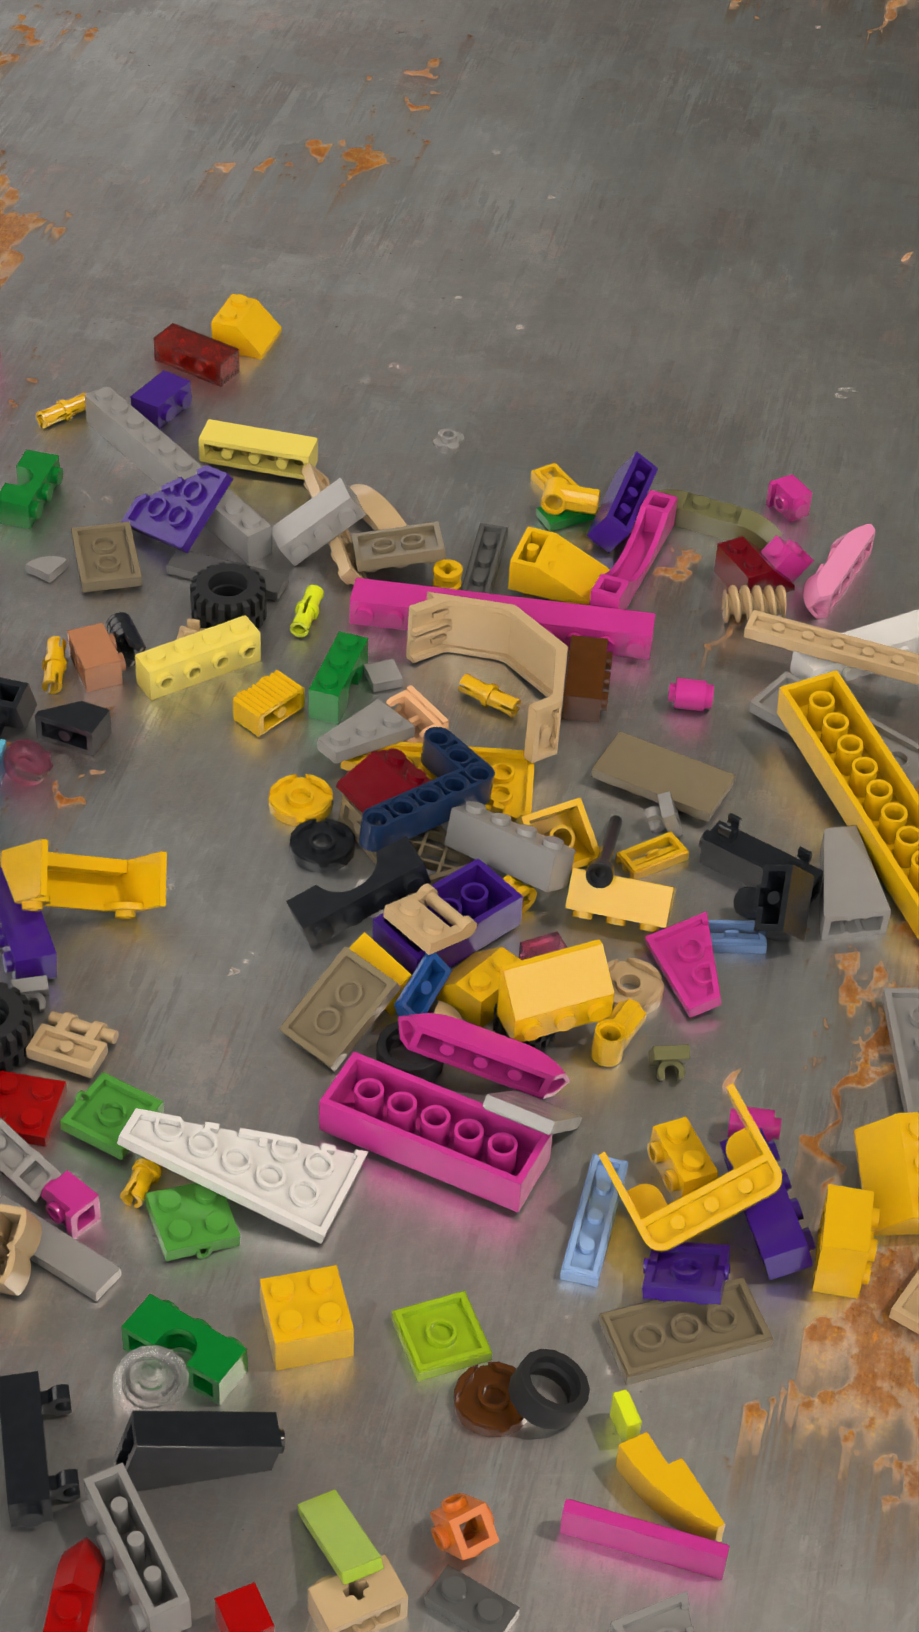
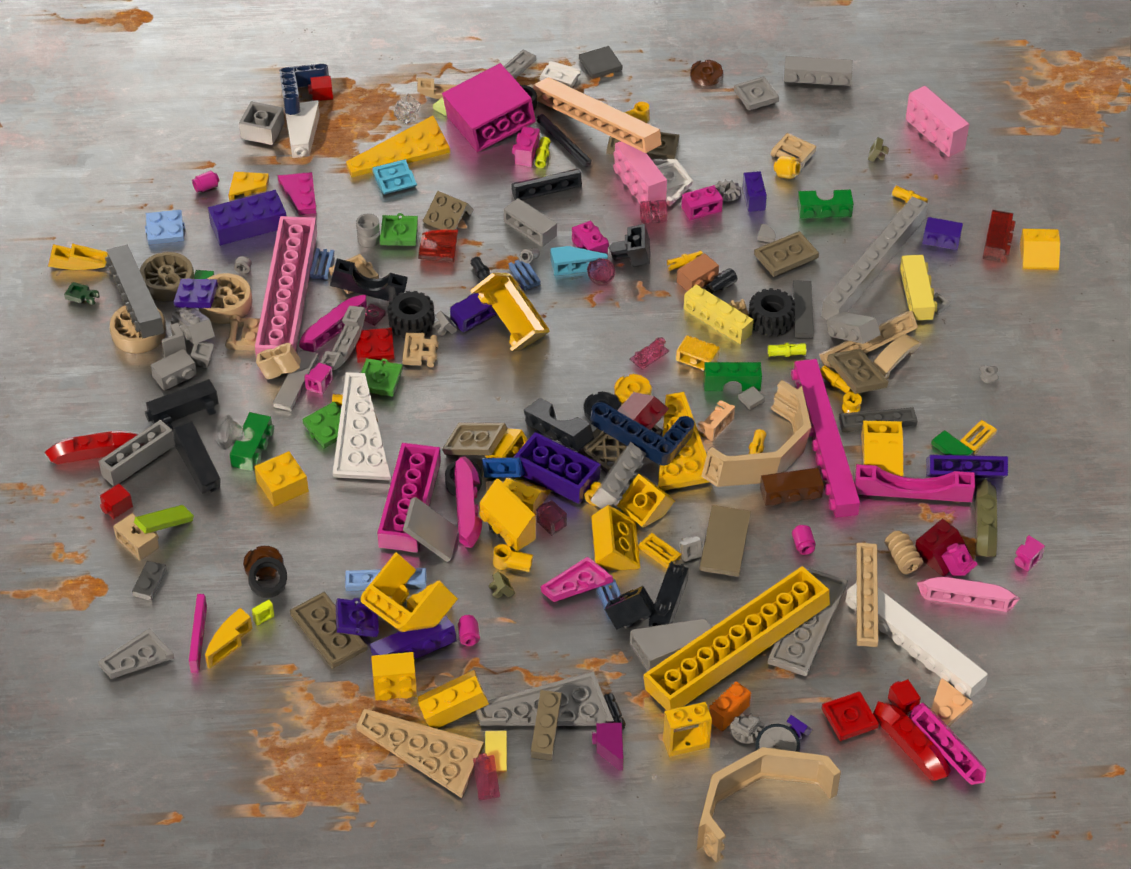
camera: 75 degrees right, 5 degrees up
black slope [35,701,112,757] -> none
dark purple plate [121,465,233,553] -> none
light grey wing [317,699,415,764] -> none
tan plate [383,884,477,955] -> none
lime tile [391,1290,492,1382] -> none
orange brick [430,1493,500,1560] -> none
yellow piece [540,477,601,515] -> none
black piece [586,815,622,888] -> none
tan tile [607,958,664,1014] -> none
none -> clear pink hinge [629,337,669,370]
none -> yellow pin [820,365,853,393]

